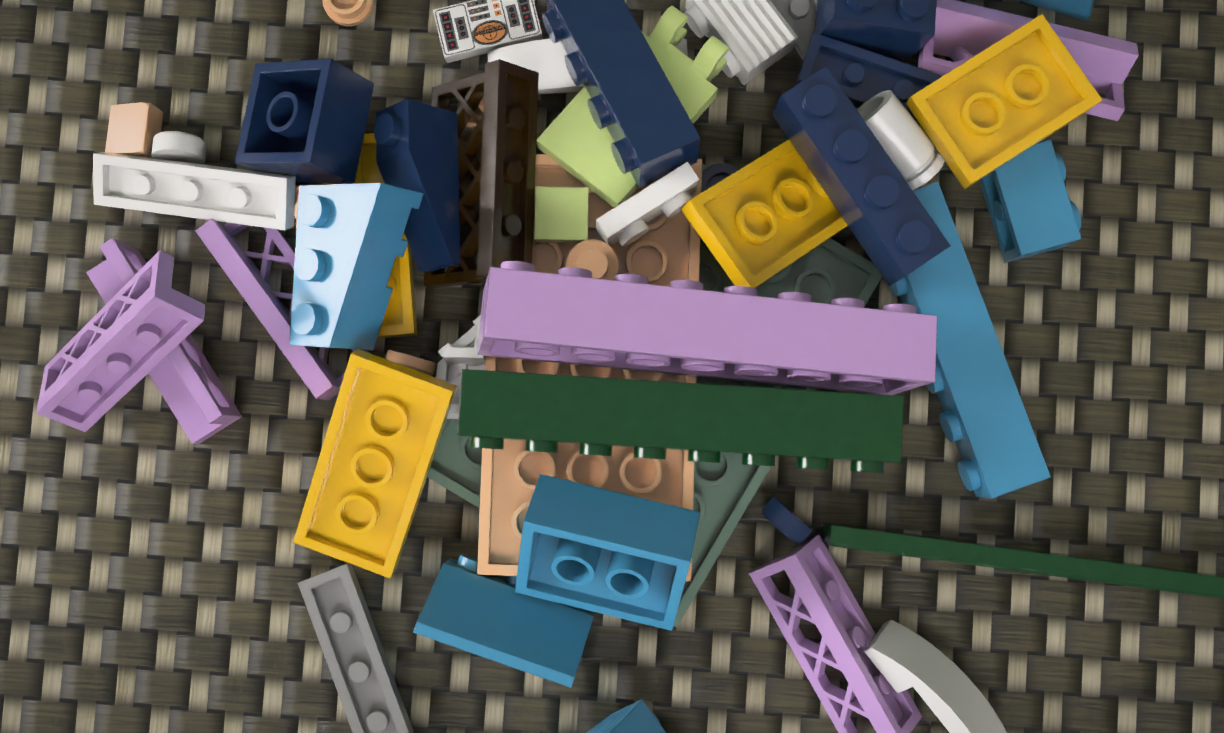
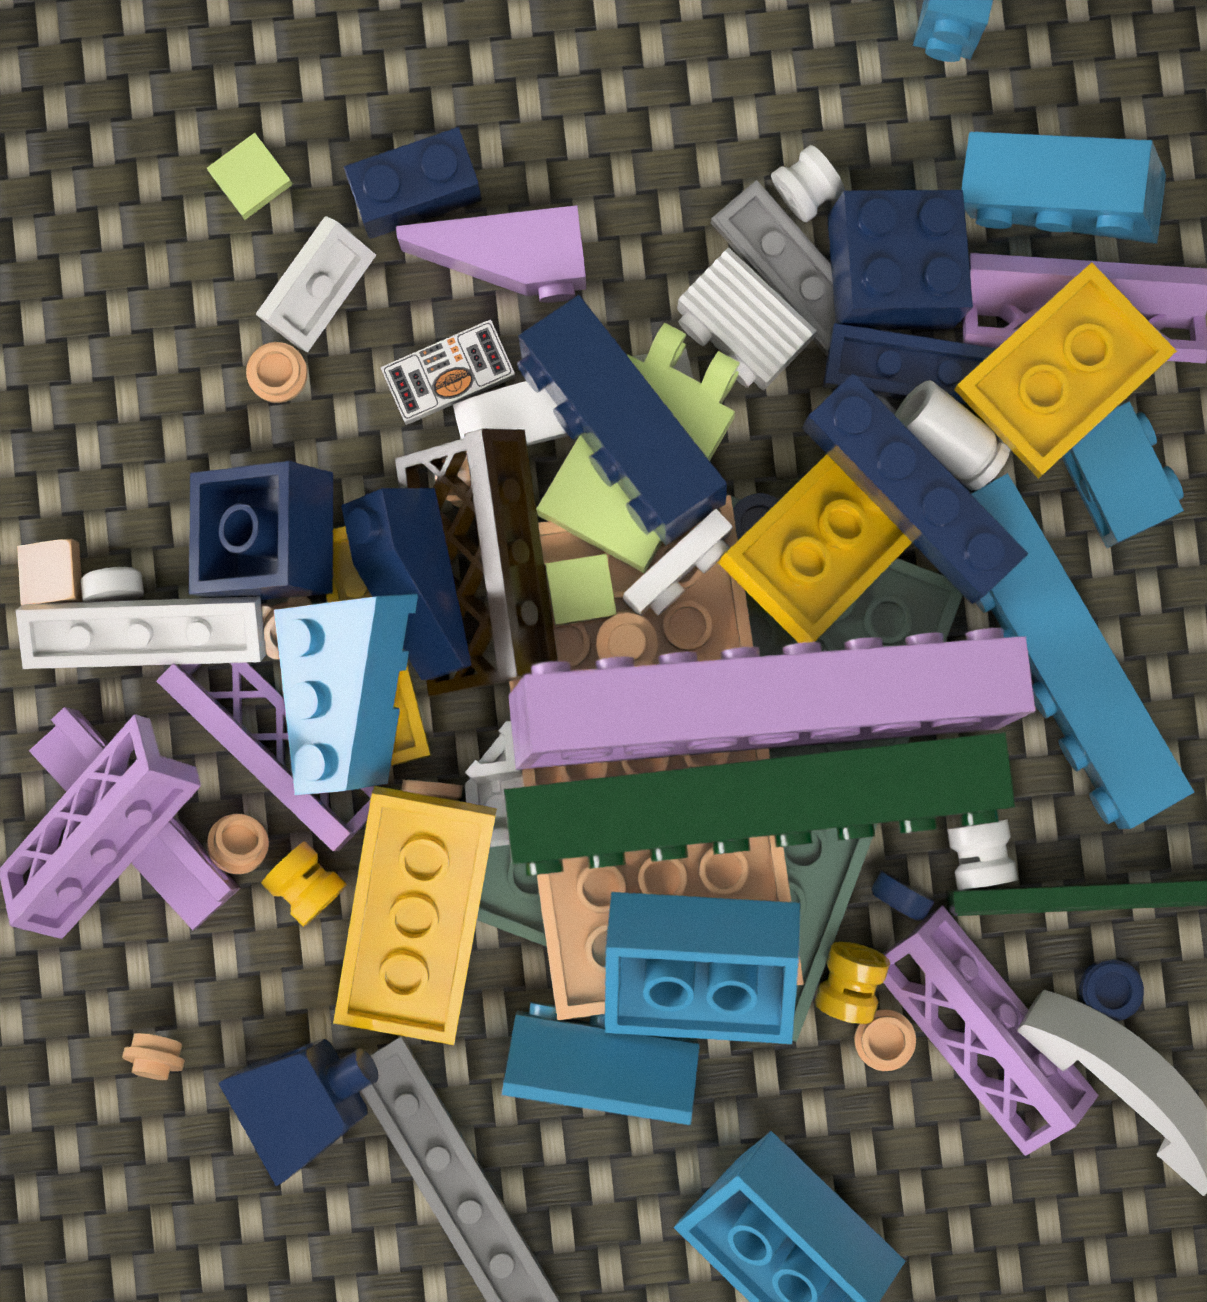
camera: 15 degrees left, 0 degrees up
none -> light nougat plate [122,1033,185,1080]
none -> light nougat plate [207,814,269,874]
none -> dark blue torso [218,1039,379,1186]
none -> yellow wheel [261,841,348,927]
none -> yellow wheel [815,942,890,1024]
none -> light nougat plate [854,1009,916,1071]
none -> white wheel [947,819,1018,890]
none -> dark blue tile [1079,959,1144,1021]

